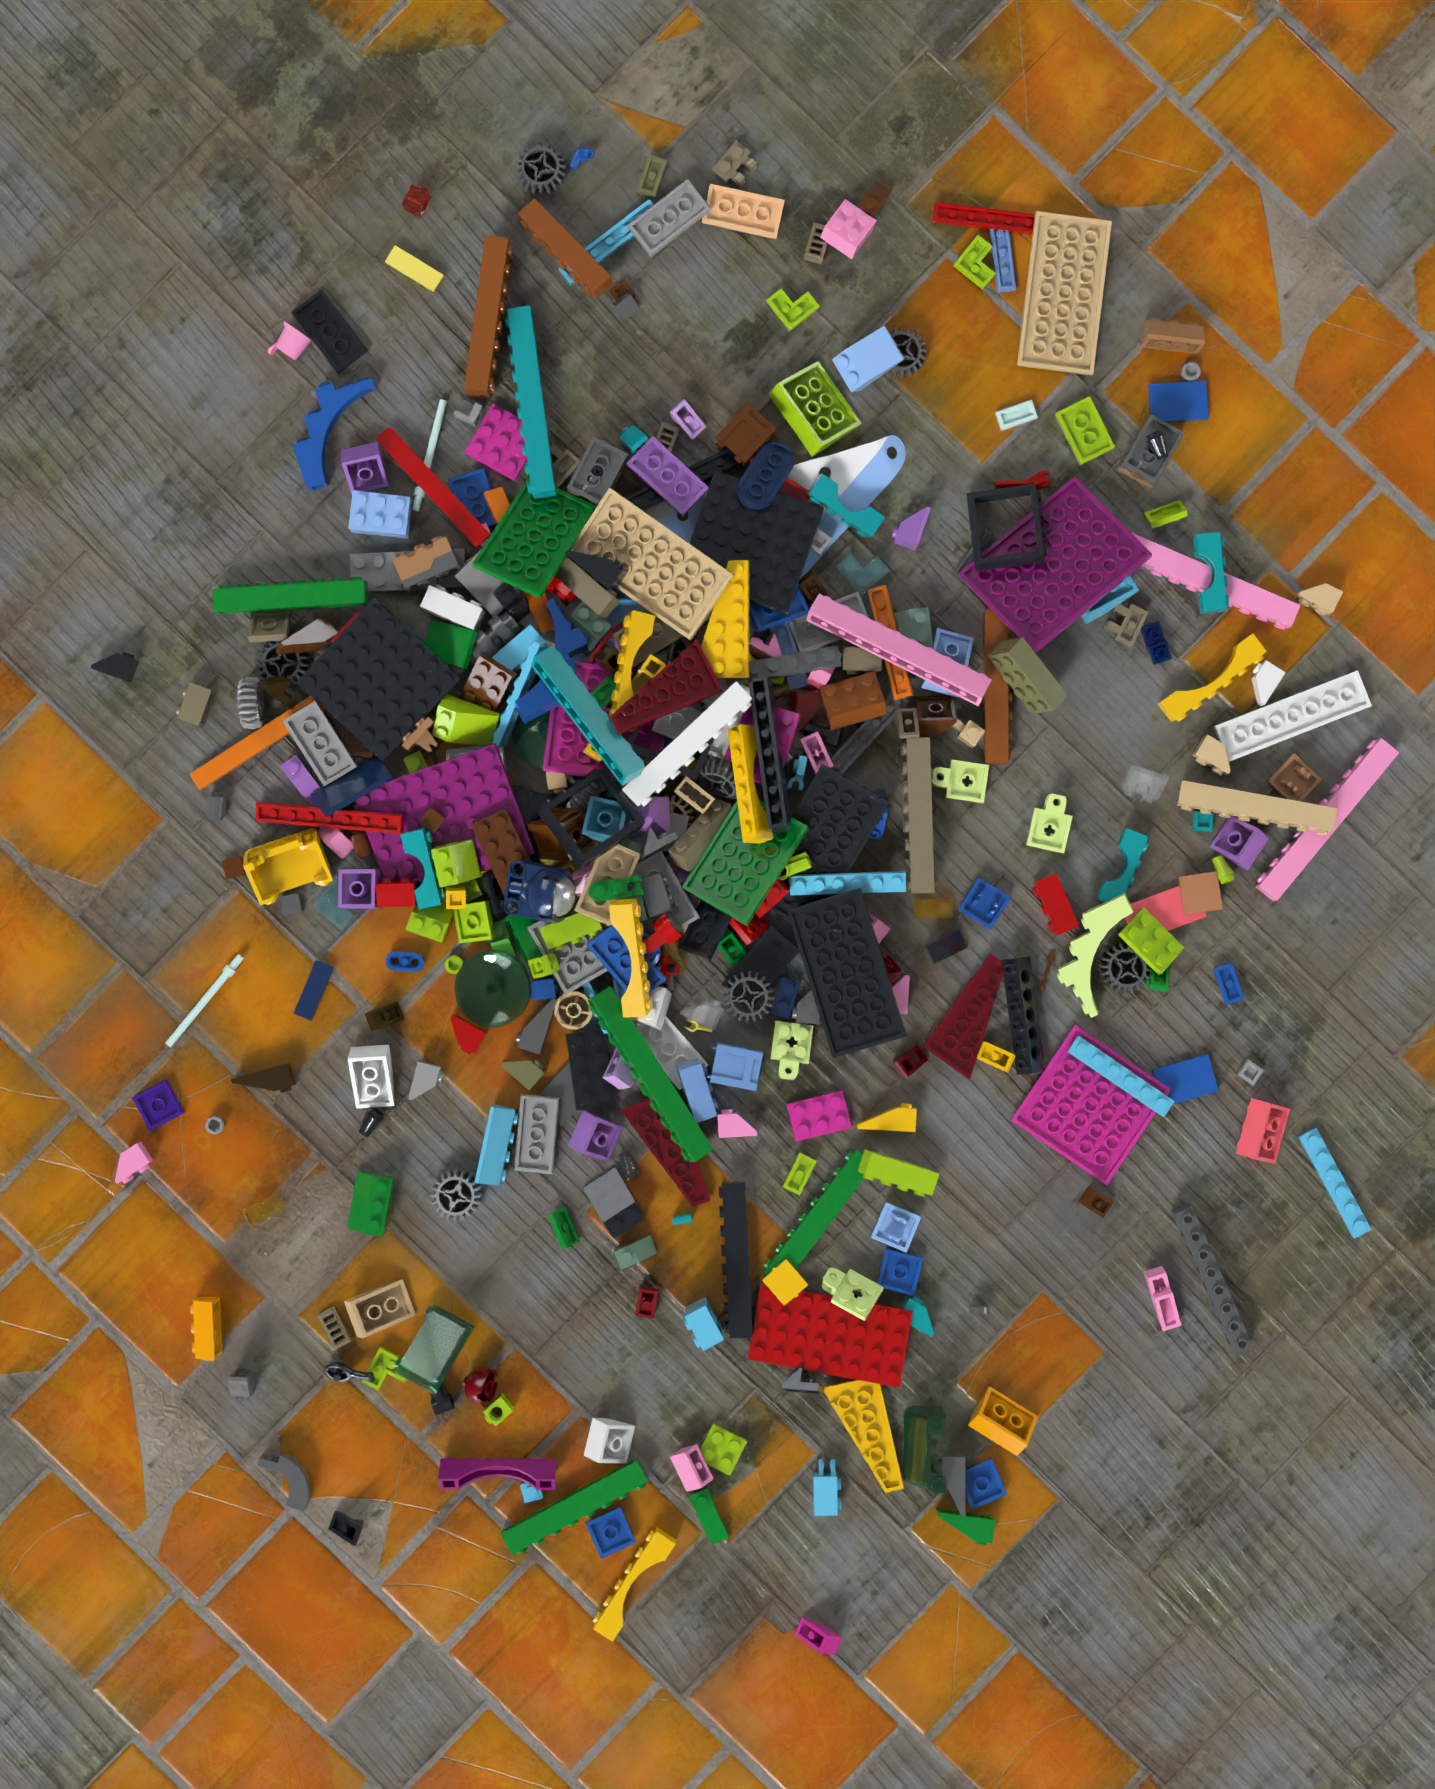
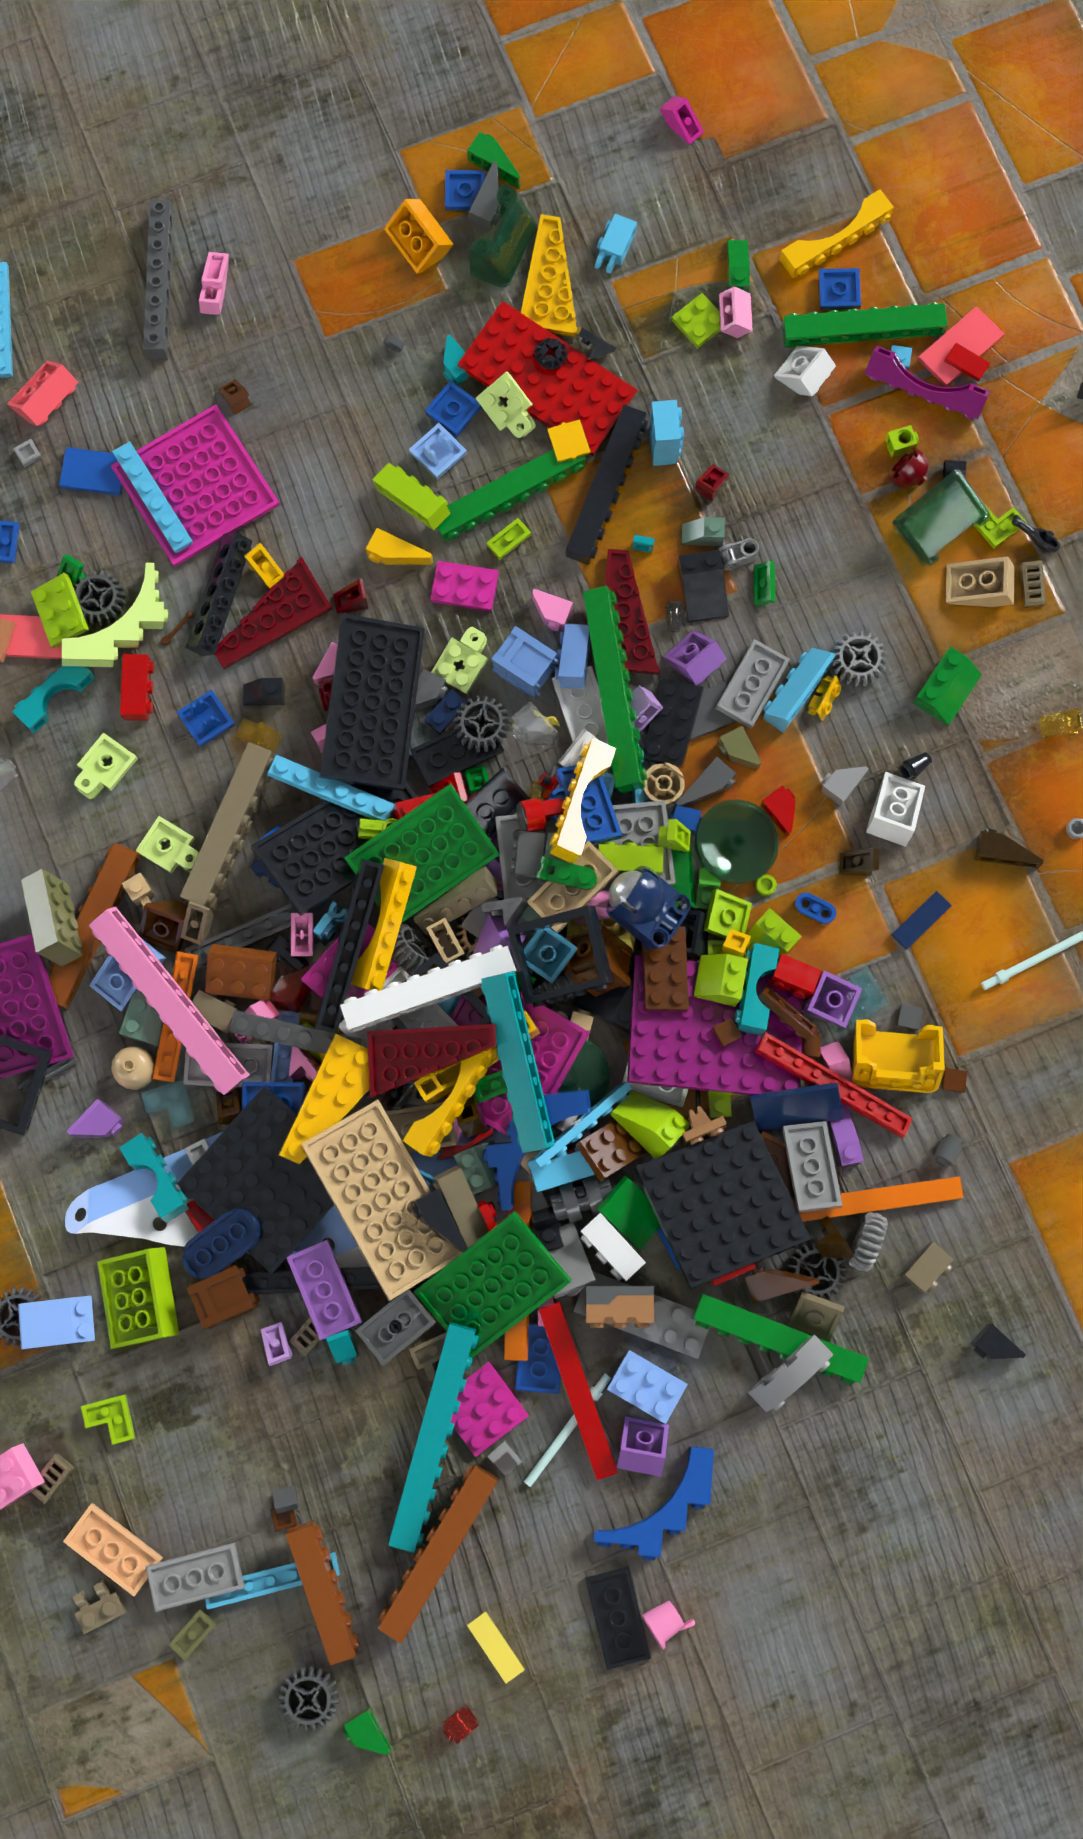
camera: 155 degrees left, 10 degrees down
blue arm [568,147,594,171] -> none
none -> tan cylinder [111,1046,155,1090]
none -> green slope [343,1707,392,1755]
none -> black gear [534,337,567,370]
none -> light grey piece [718,538,759,571]
none -> light grey brick [748,1335,833,1412]
none -> reddish brown plate [758,986,817,1041]
none -> yellow hinge [808,676,841,721]
none -> coral tile [918,306,1005,387]
none -> red tile [944,343,991,382]

